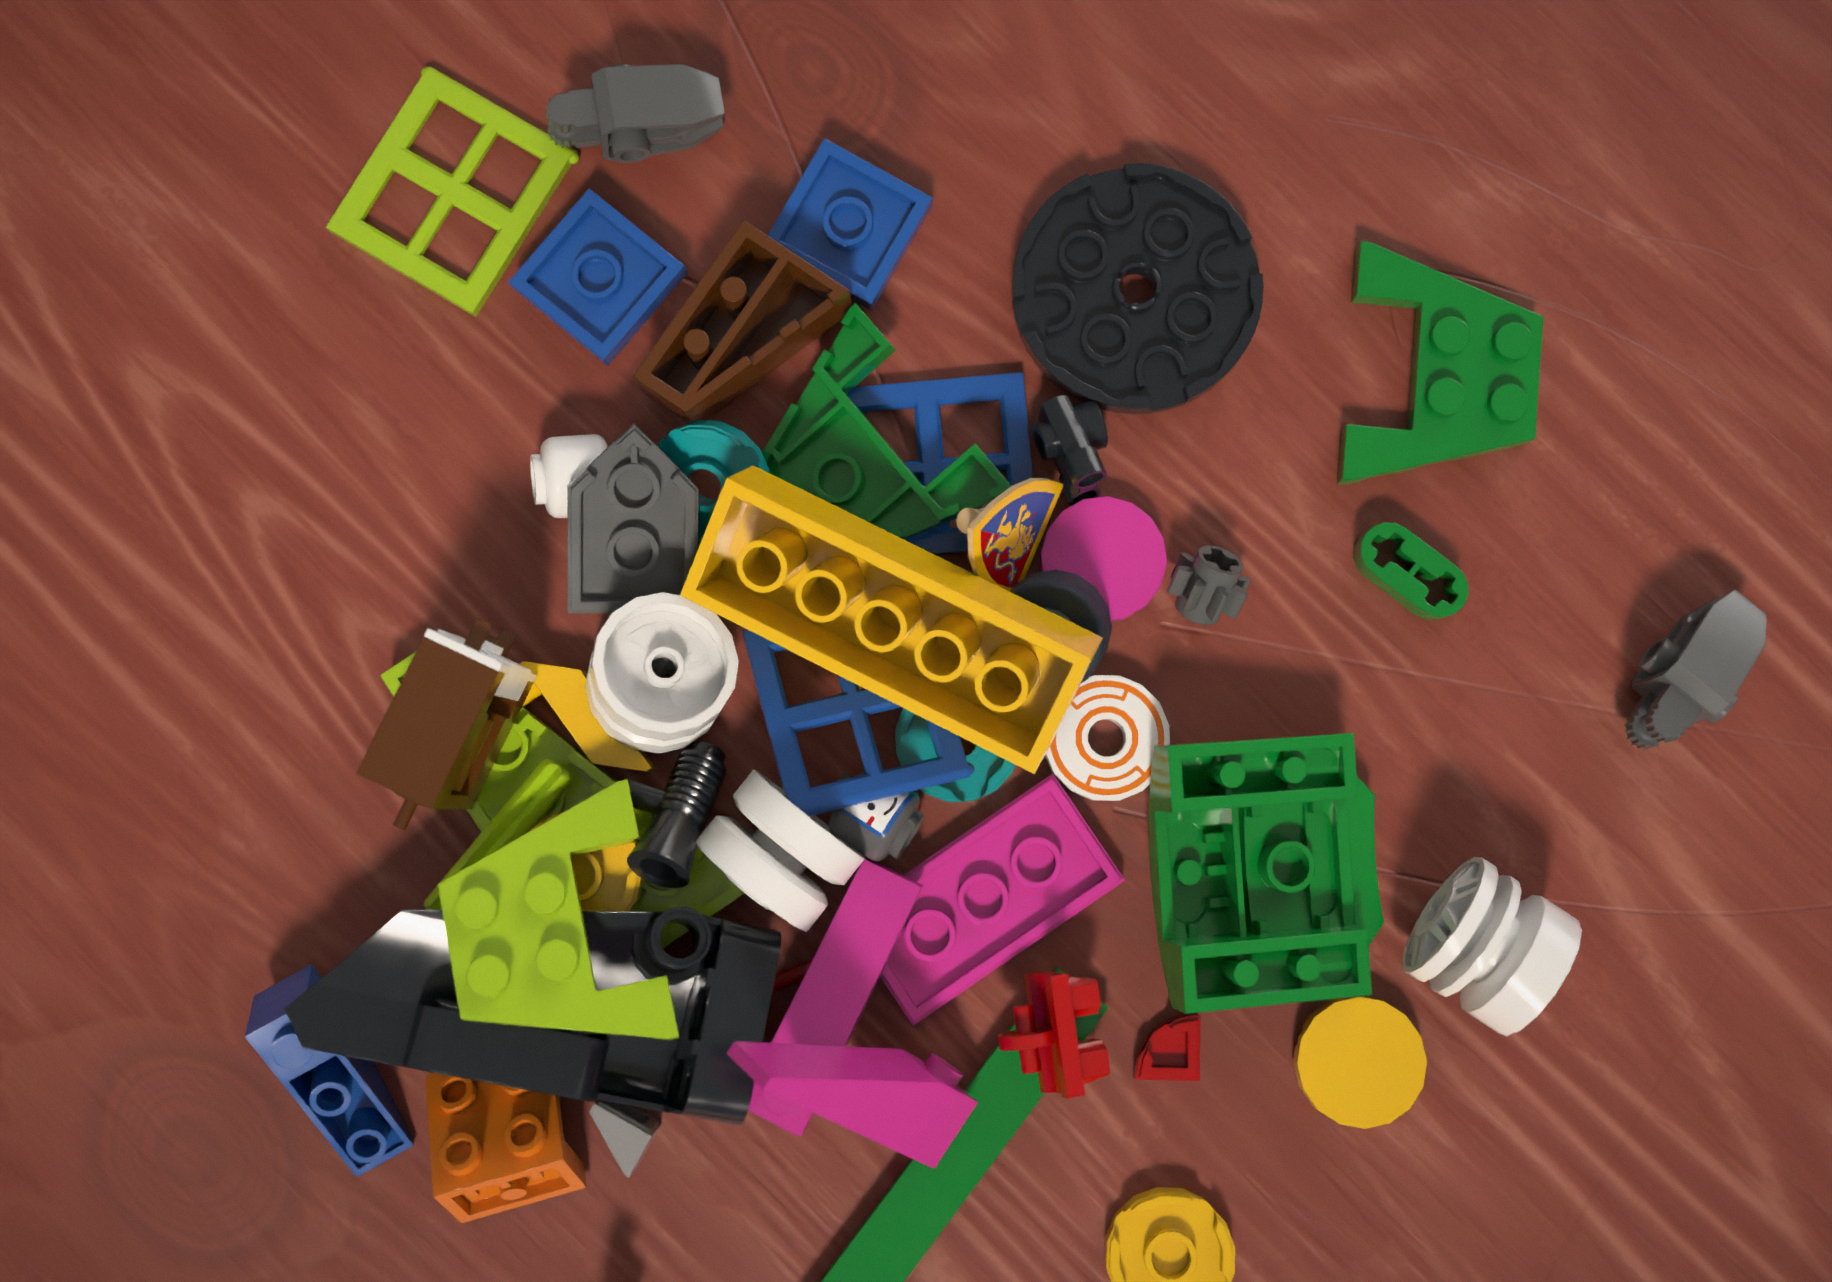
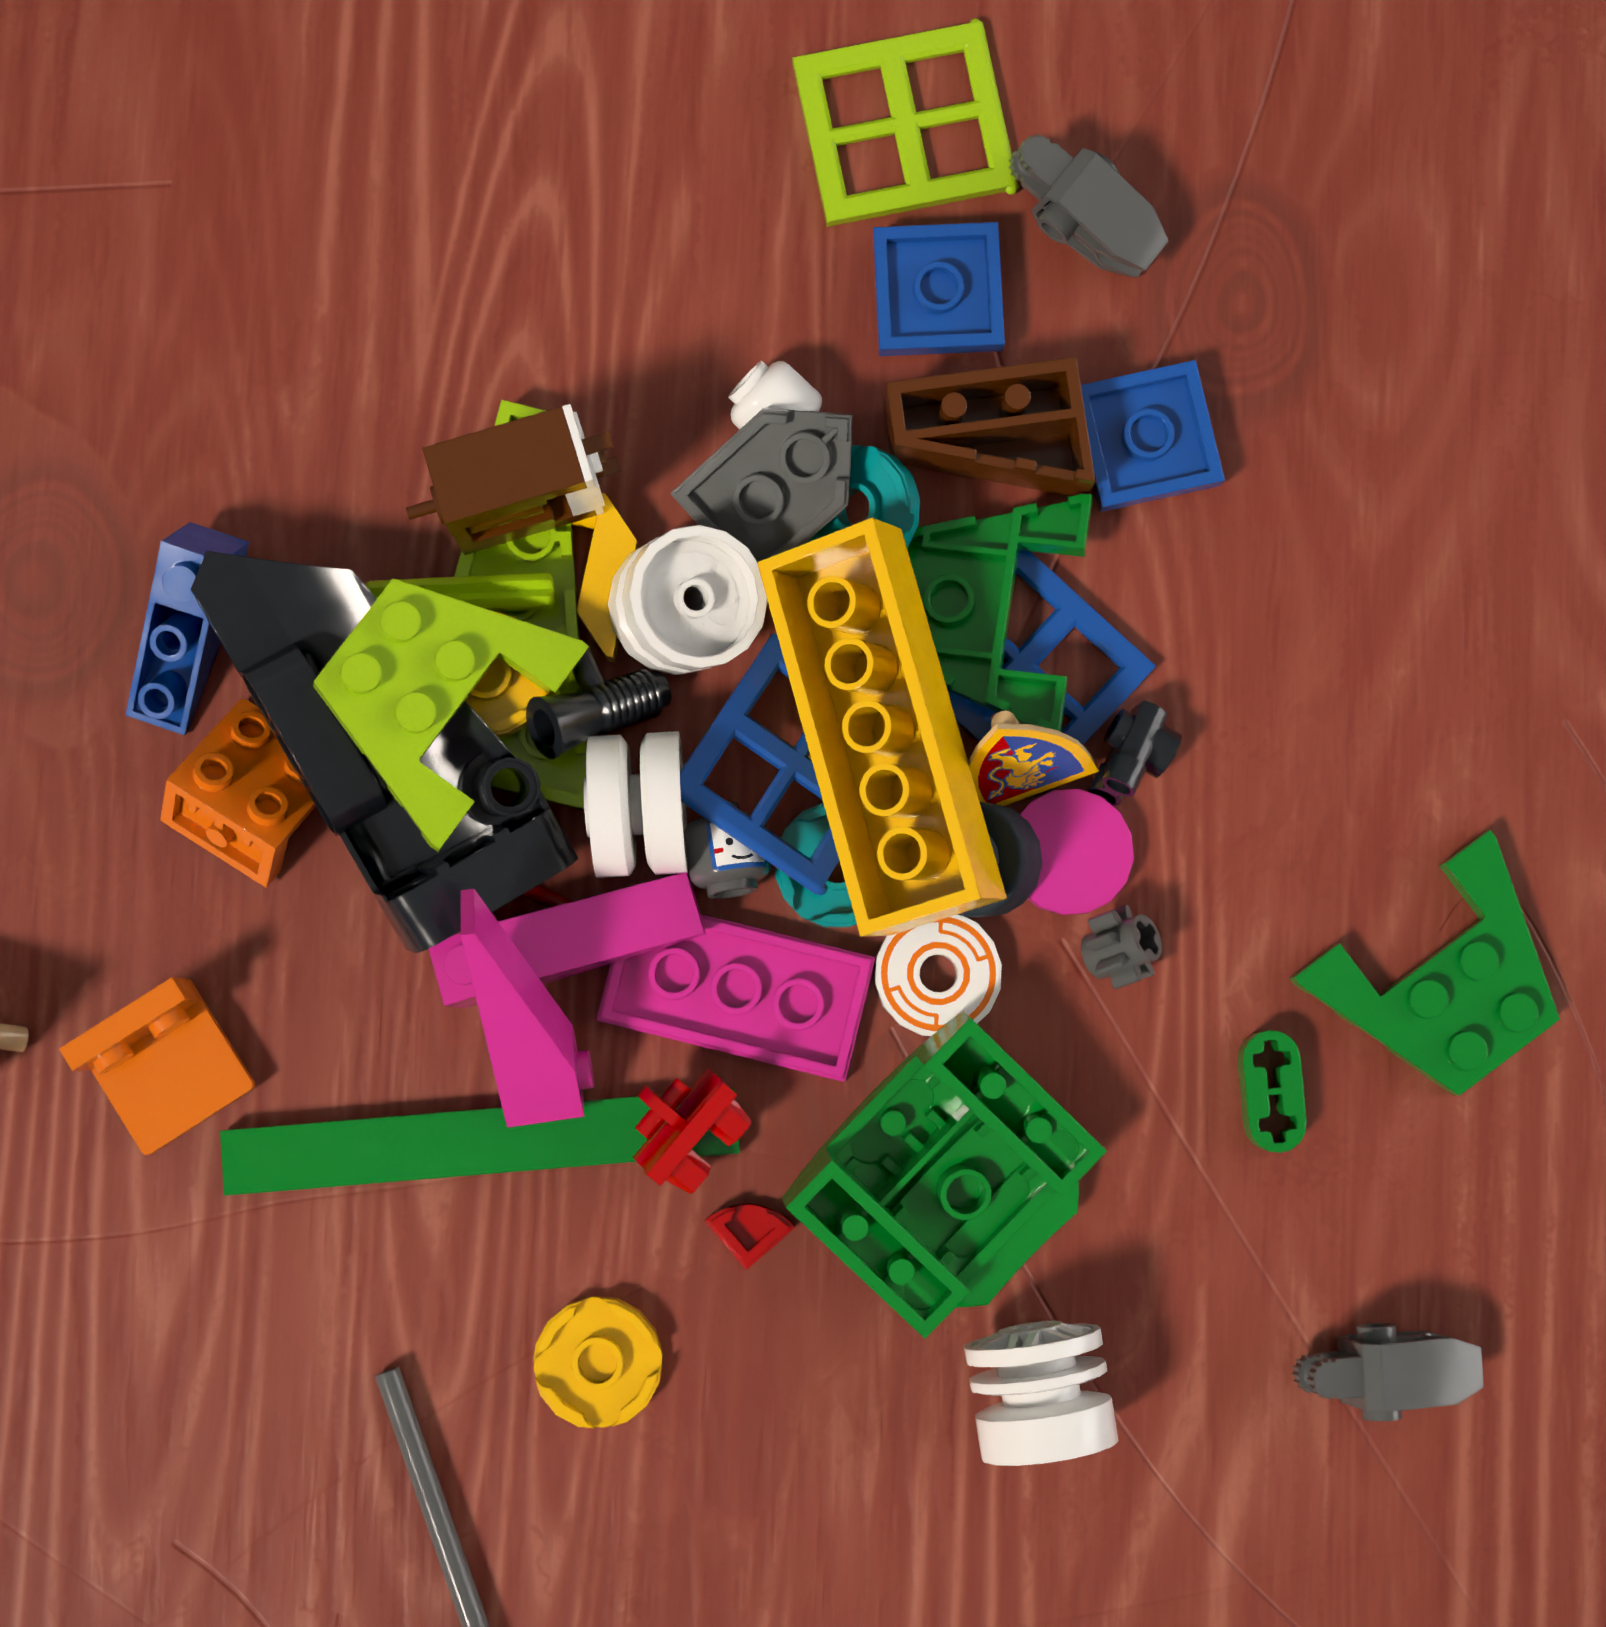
camera: 40 degrees right, 0 degrees up
light grey slope [590,1100,661,1178] -> none
black plate [1011,163,1264,414] -> none
yellow tile [1293,996,1427,1129] -> none

